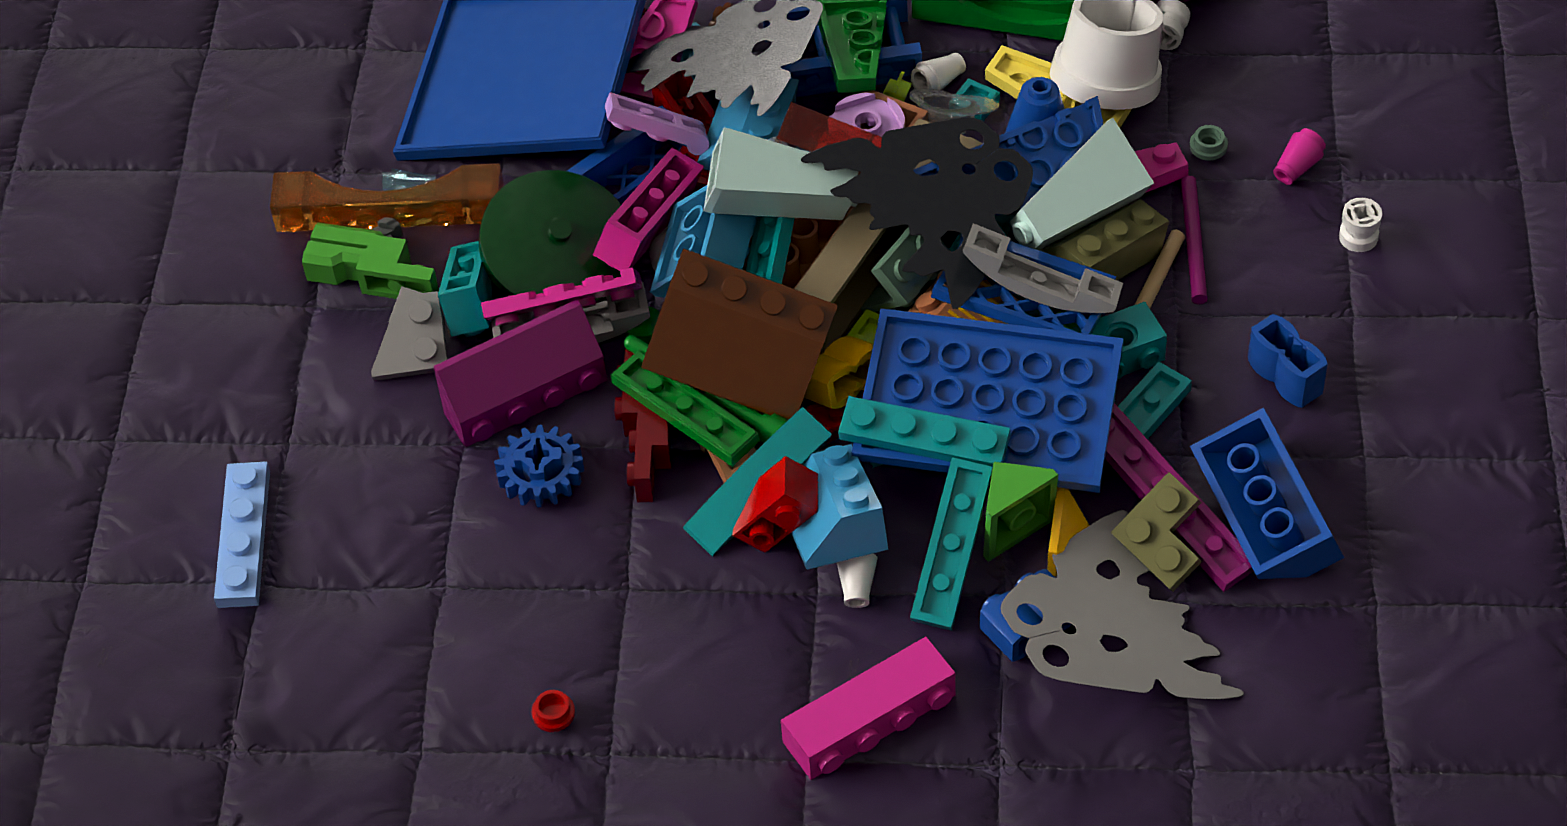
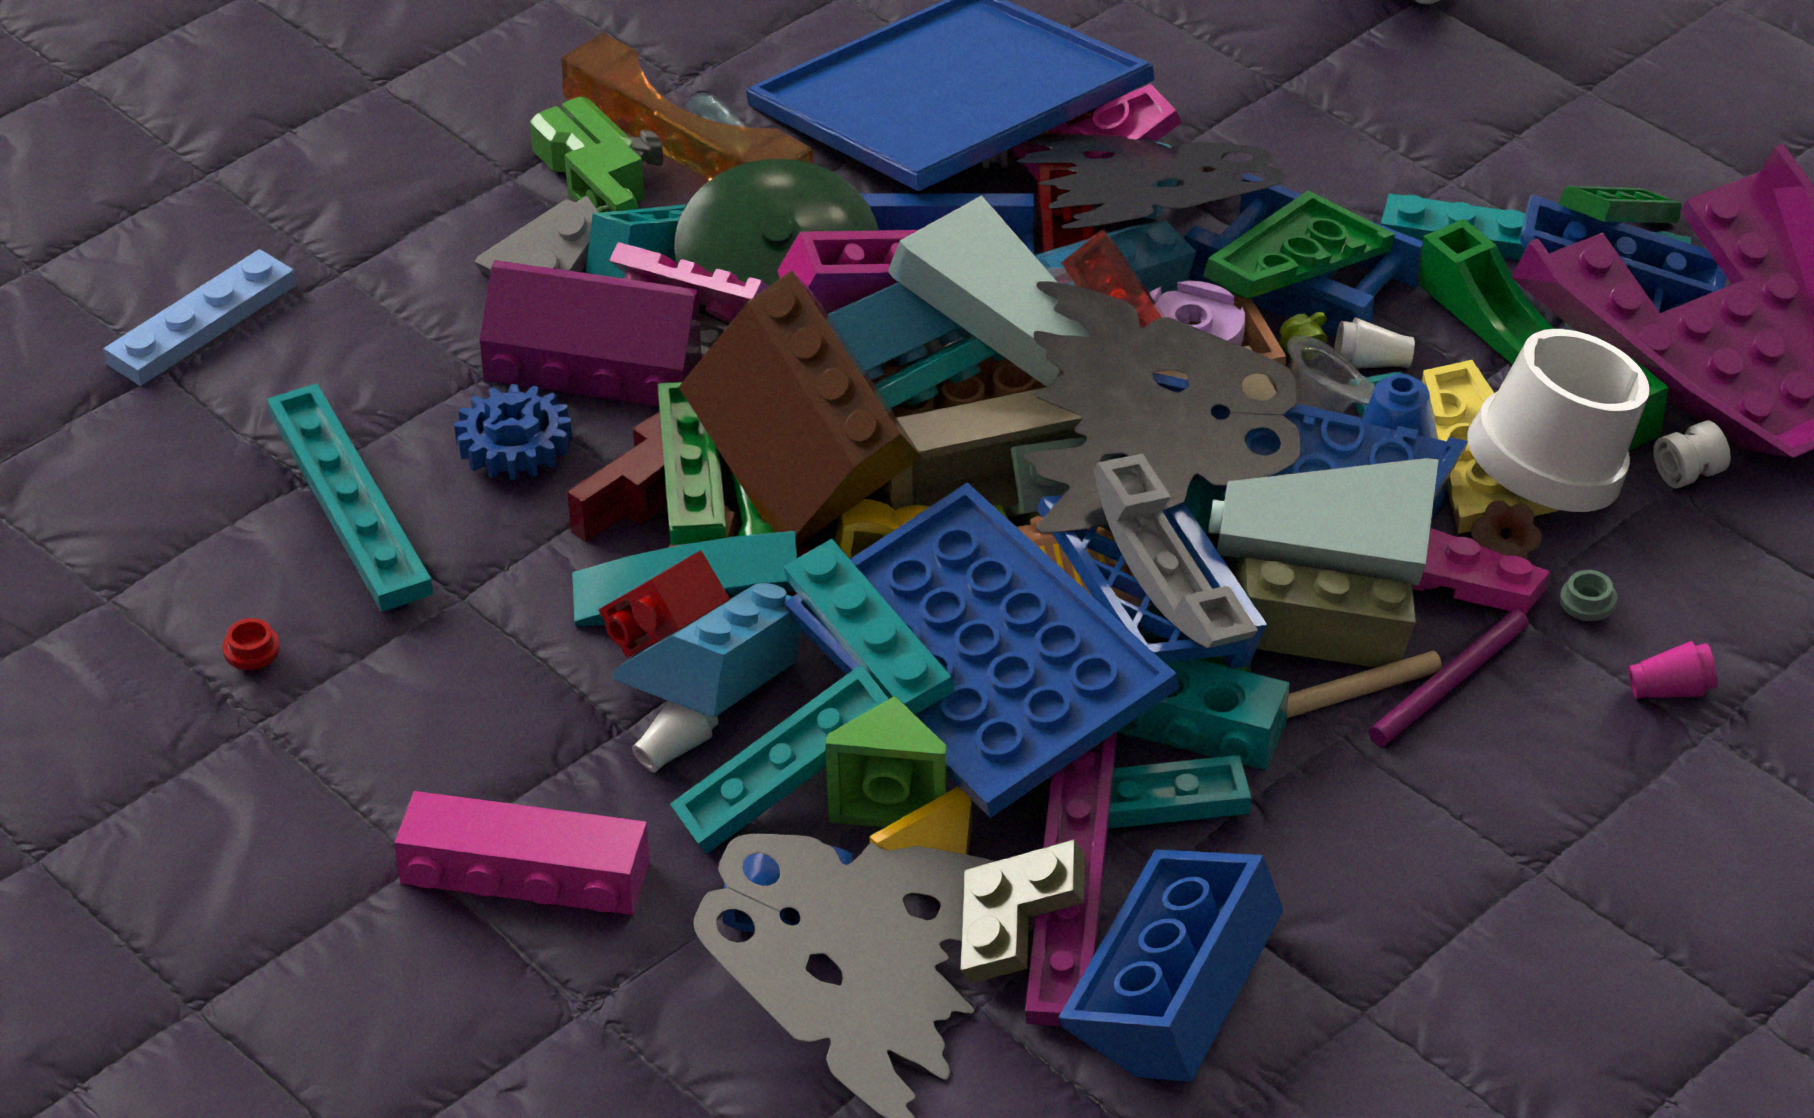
camera: 40 degrees right, 10 degrees down
lavender plate [605,92,709,155] -> none
blue brick [1248,314,1328,408] -> none
white wheel [1339,198,1383,252] -> none
none -> teal plate [267,383,433,612]
none -> reddish brown plant [1471,500,1542,559]

